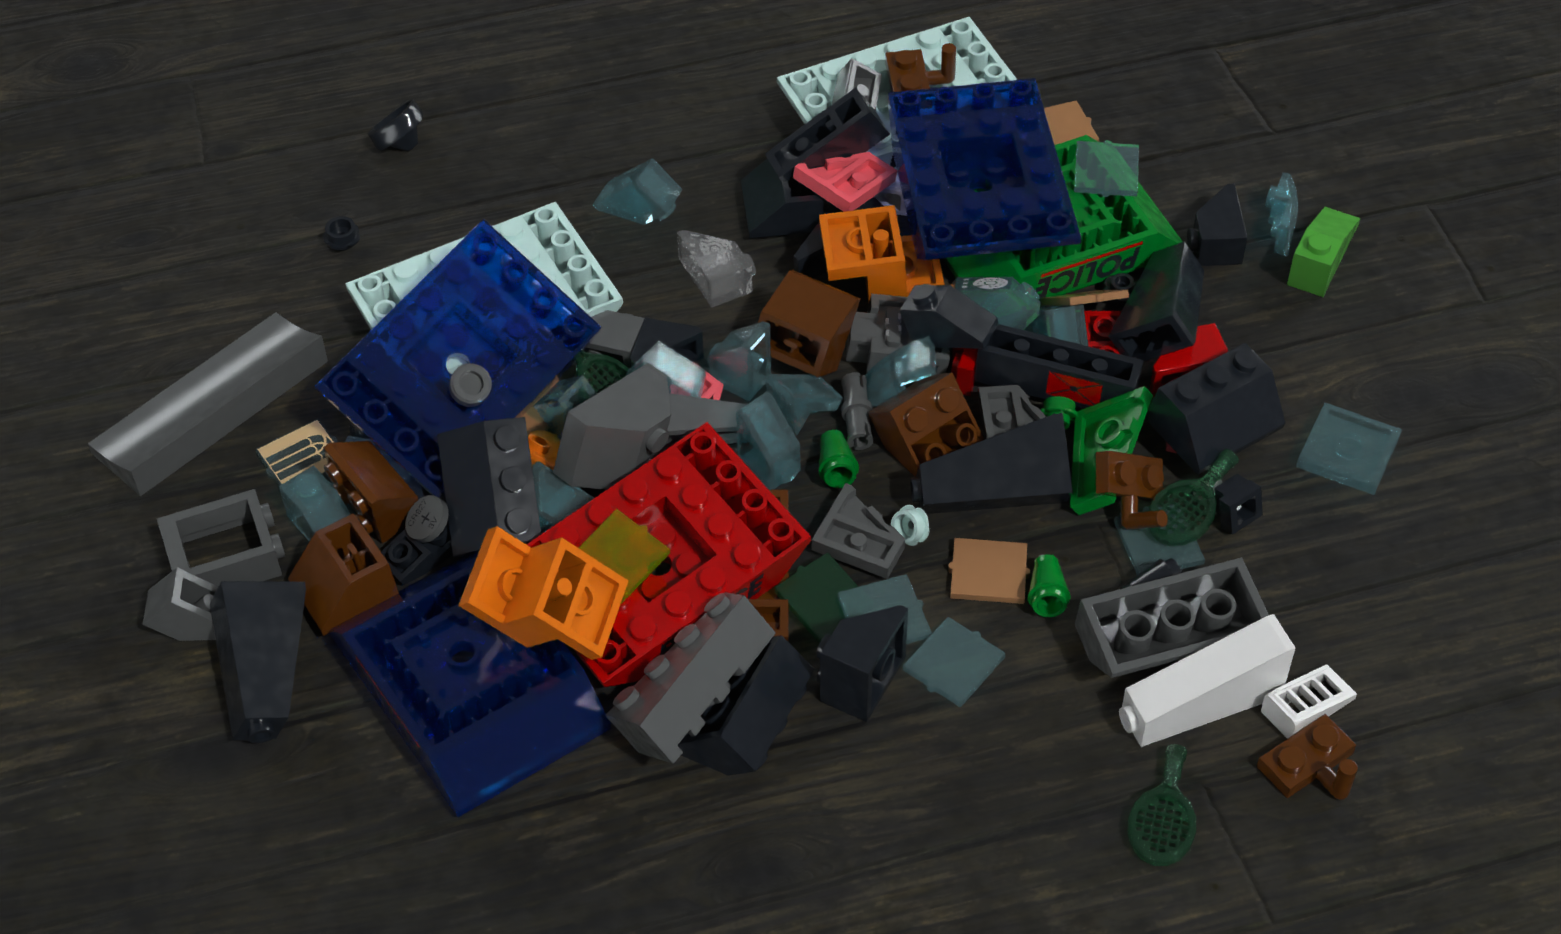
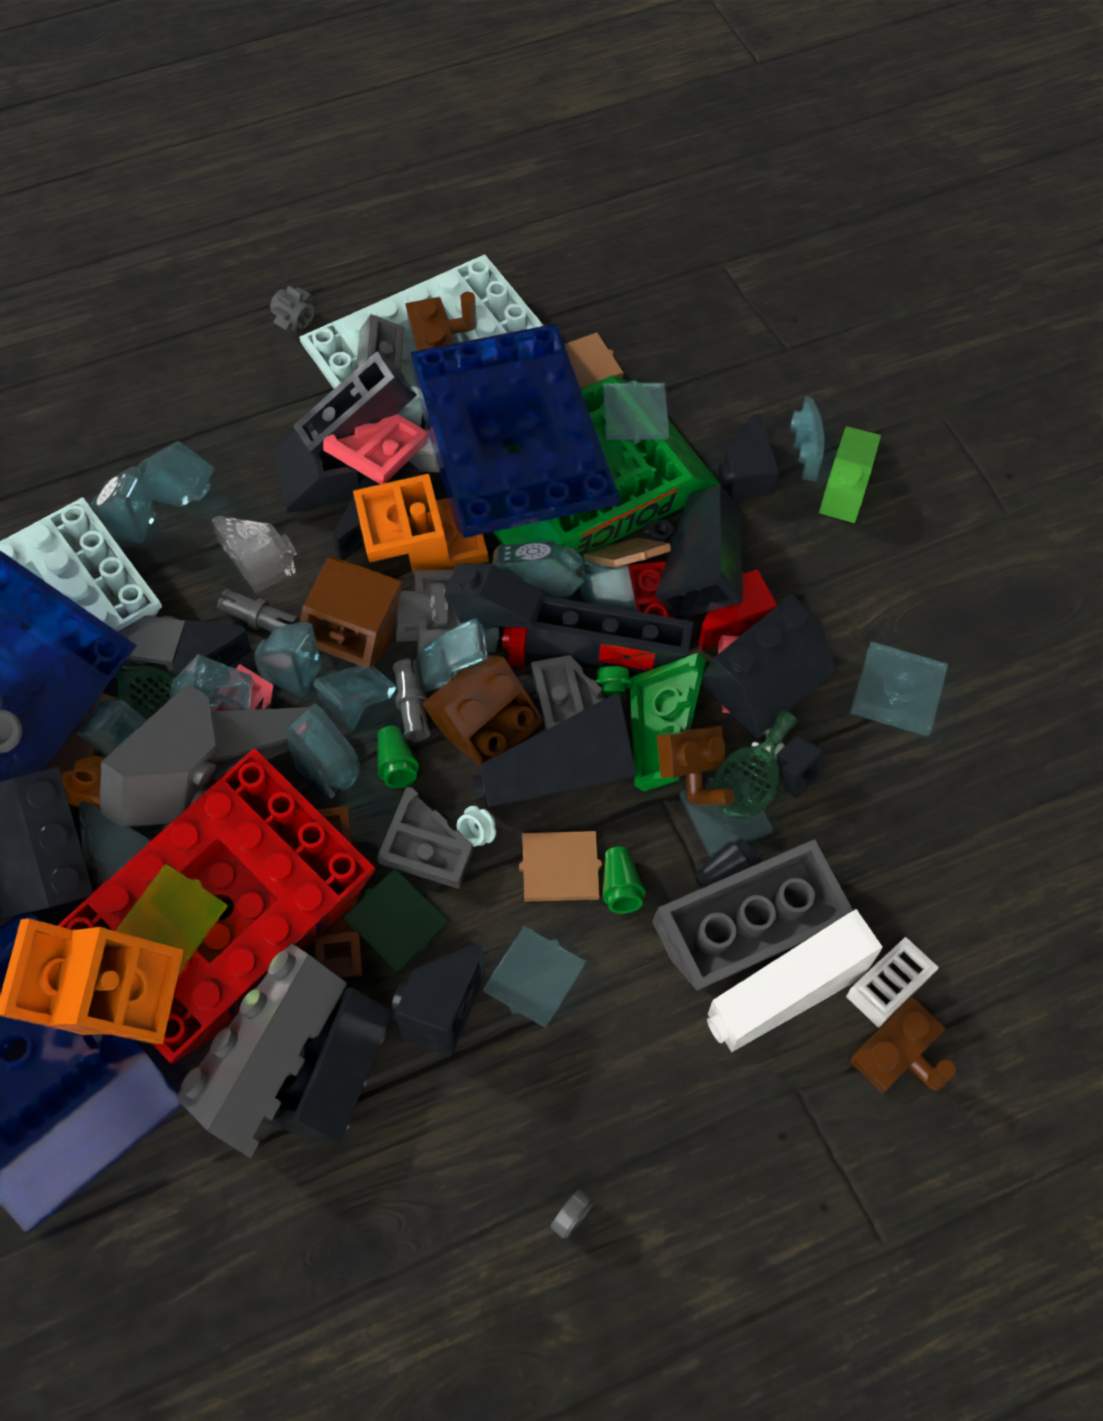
camera: 10 degrees left, 10 degrees up
clear light blue piece [837,574,932,644] -> none
clear green piece [1127,744,1197,866] -> none
none -> clear light blue slope [90,466,156,544]
none -> dark grey pin [217,588,300,640]
none -> dark grey gear [270,285,314,332]
none -> dark grey tile [550,1189,594,1239]

